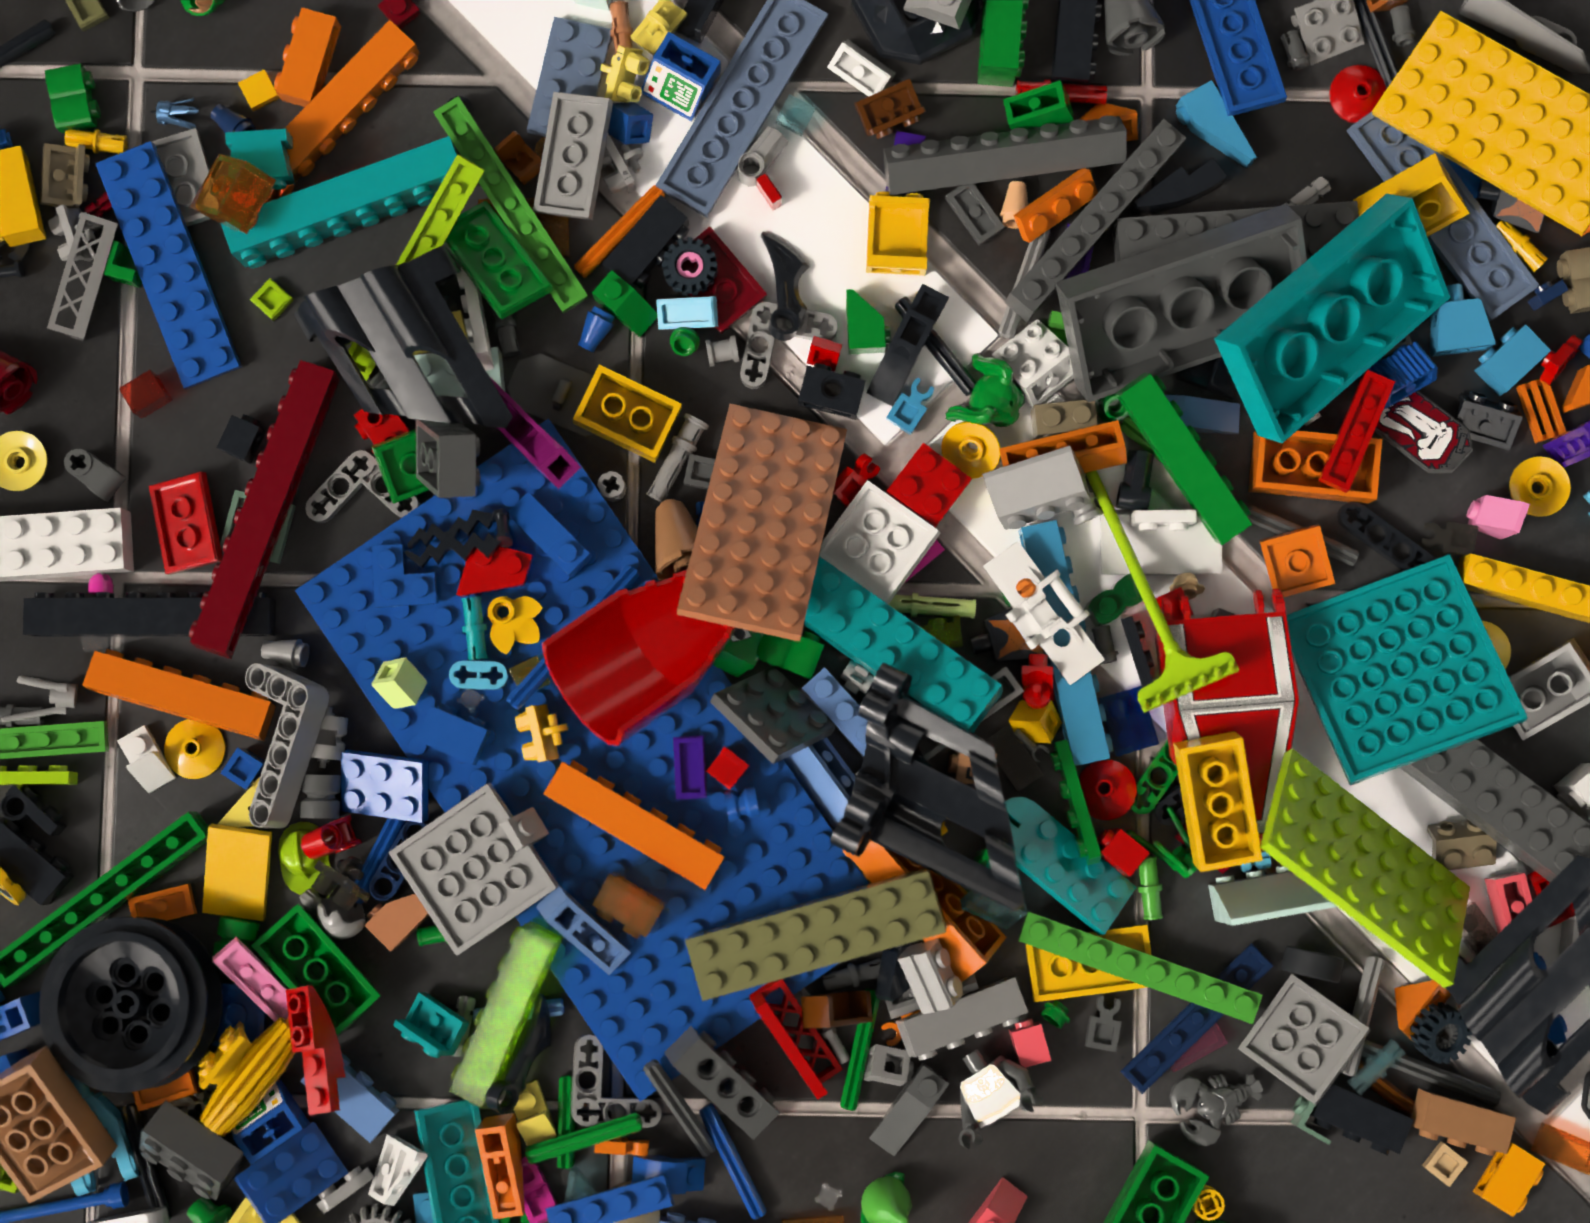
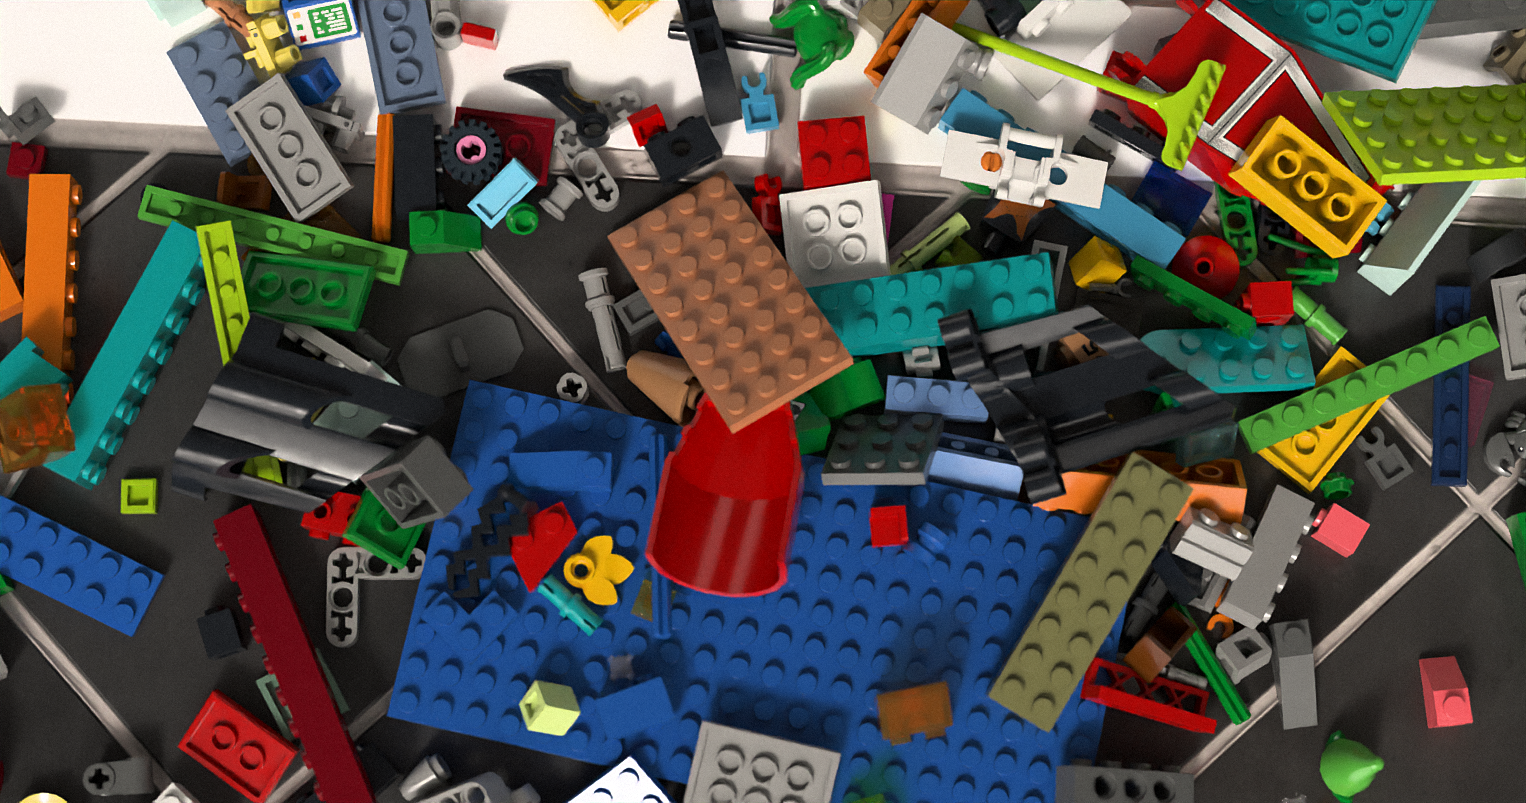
camera: 40 degrees left, 5 degrees down
clear red panel [119,369,173,418] -> none
medium azure beam [449,661,510,690] -> none
magenta arch [490,377,581,489] -> none
light grey bracket [501,807,549,851] -> none
yellow hips [515,704,569,762] -> none
medium blue slope [536,884,631,975] -> none
orange brick [543,760,725,890] -> none
yellow brick [573,364,682,463] -> none
blue cone [578,306,615,353] -> none
dark purple tile [673,736,707,800] -> none
green slope [846,289,891,355] -> none
yellow dish [941,421,1001,478] -> none
dark grey torso [959,1048,1044,1149] -> none
red hips [1022,654,1054,709] -> none
dark green brick [1084,573,1143,627] -> none
tan plate [1169,573,1205,600] -> none

